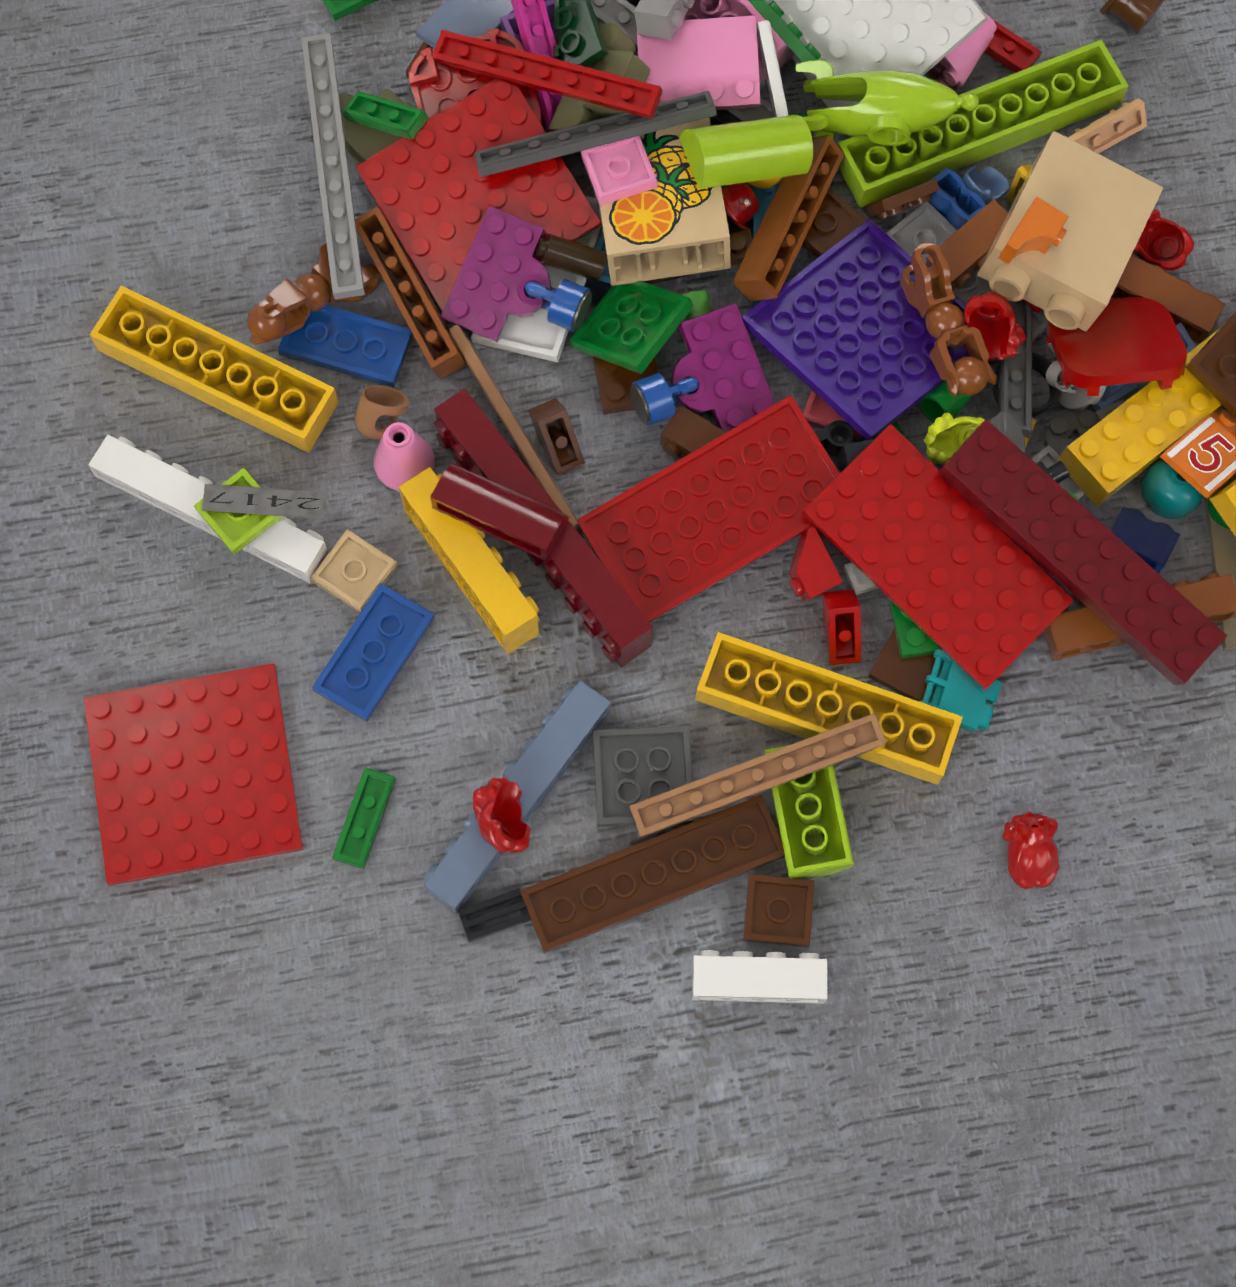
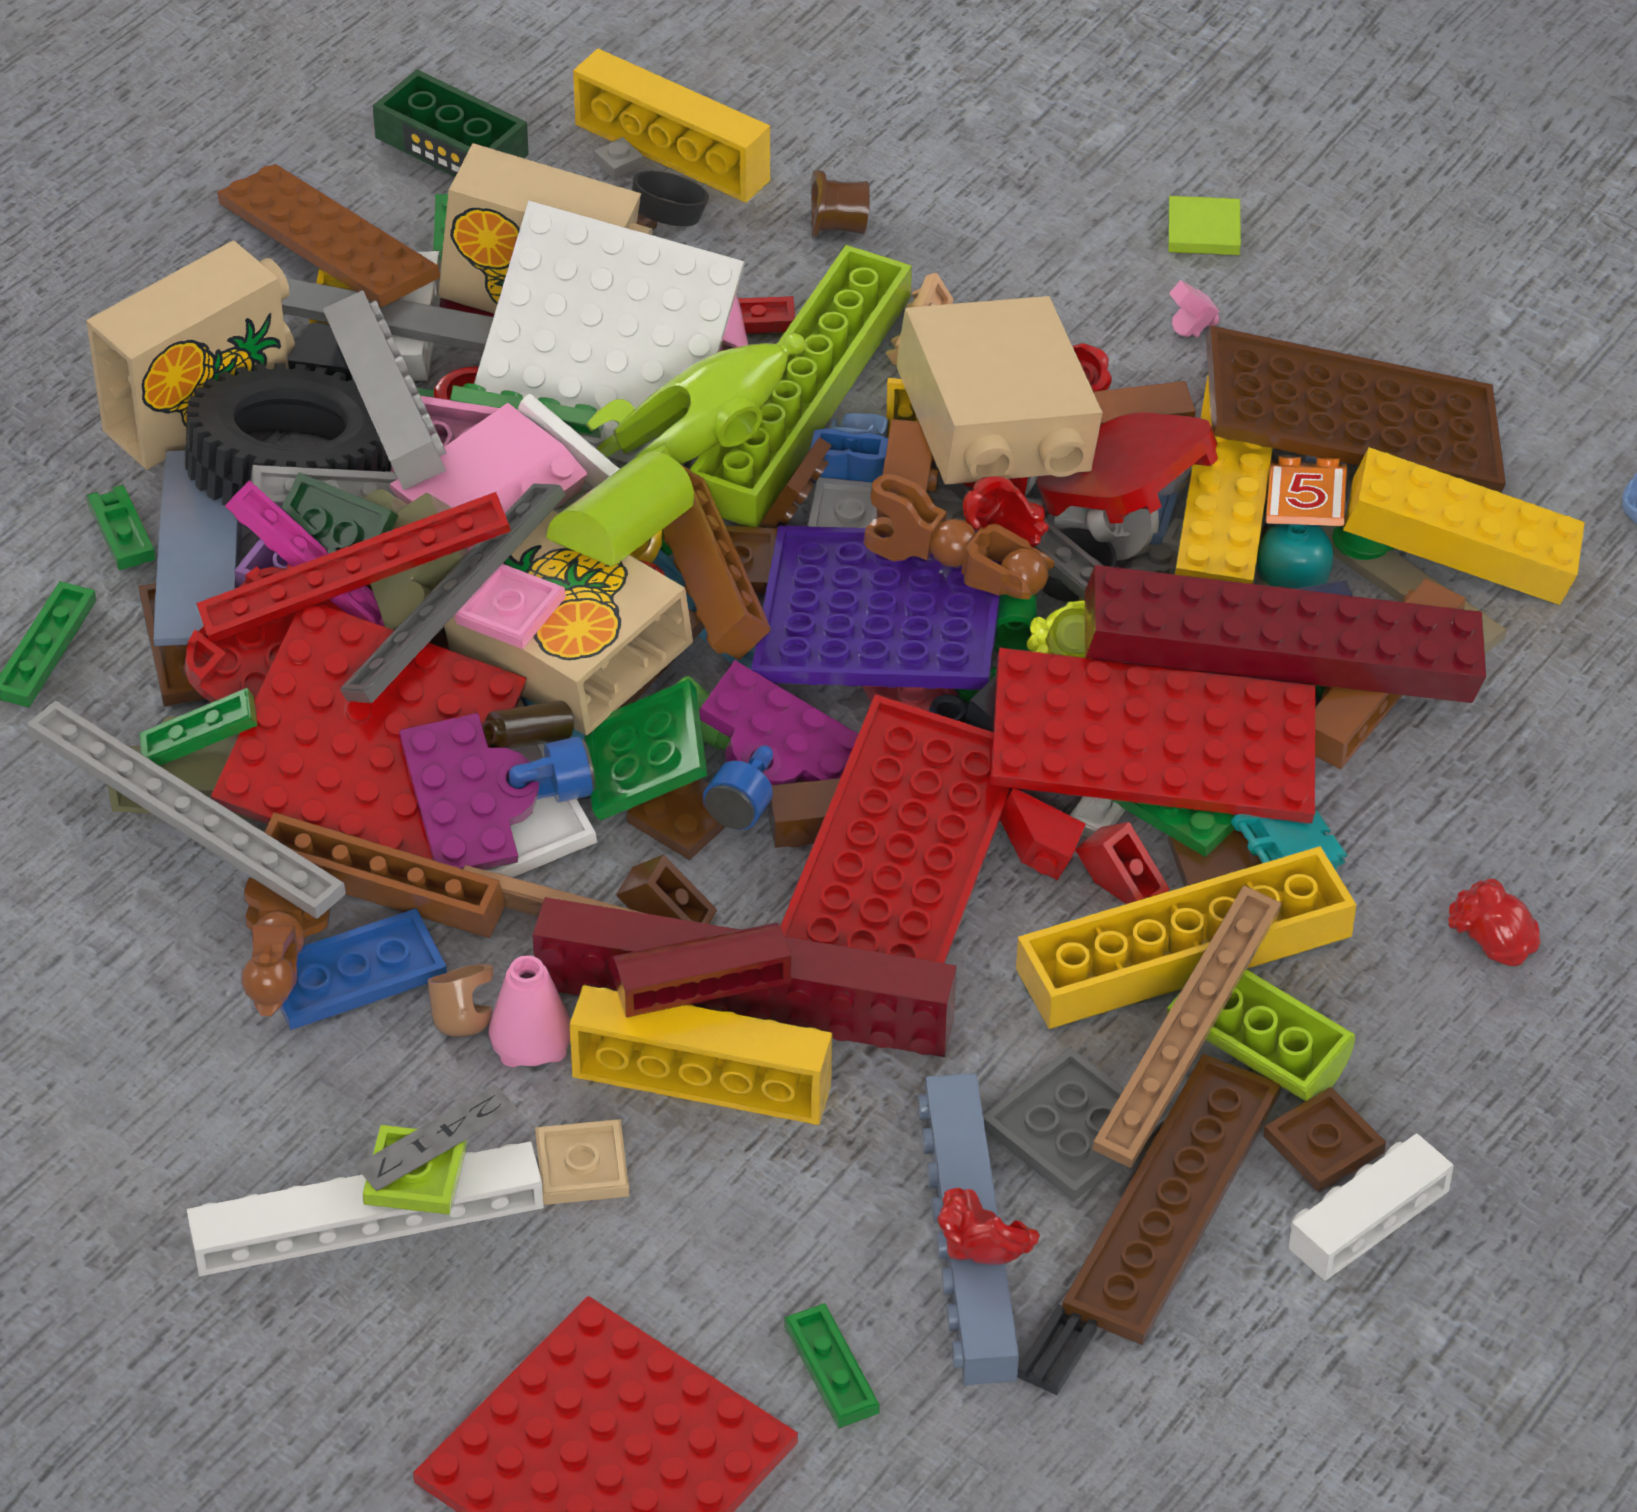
camera: 40 degrees left, 25 degrees down
yellow brick [90,286,339,453] -> none
blue plate [312,583,435,722] -> none
orange arch [998,196,1069,265] -> none

